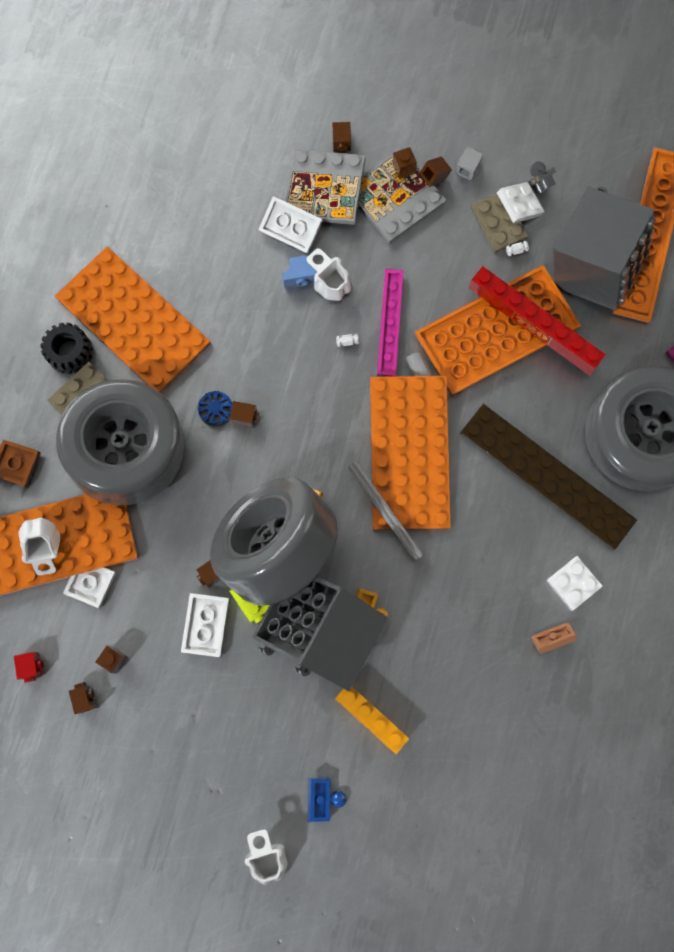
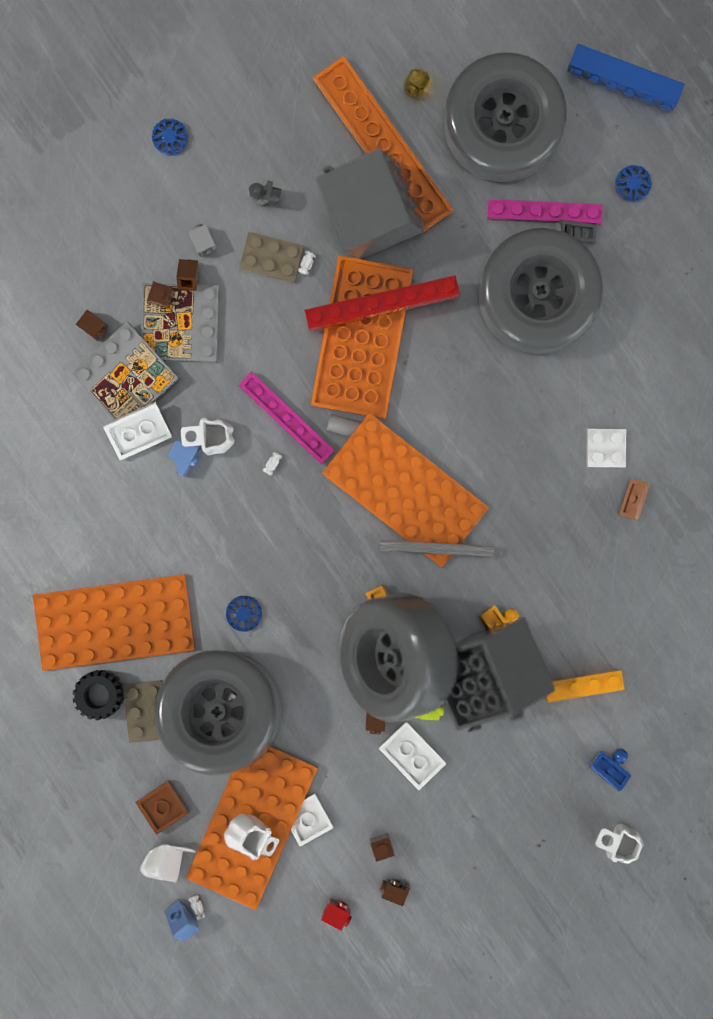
camera: 50 degrees left, 10 degrees up
reddish brown brick [229,401,259,428] -> none
dark brown plate [460,403,637,551] -> none
white plate [497,182,544,223] -> none
none -> blue wheel [152,118,188,155]

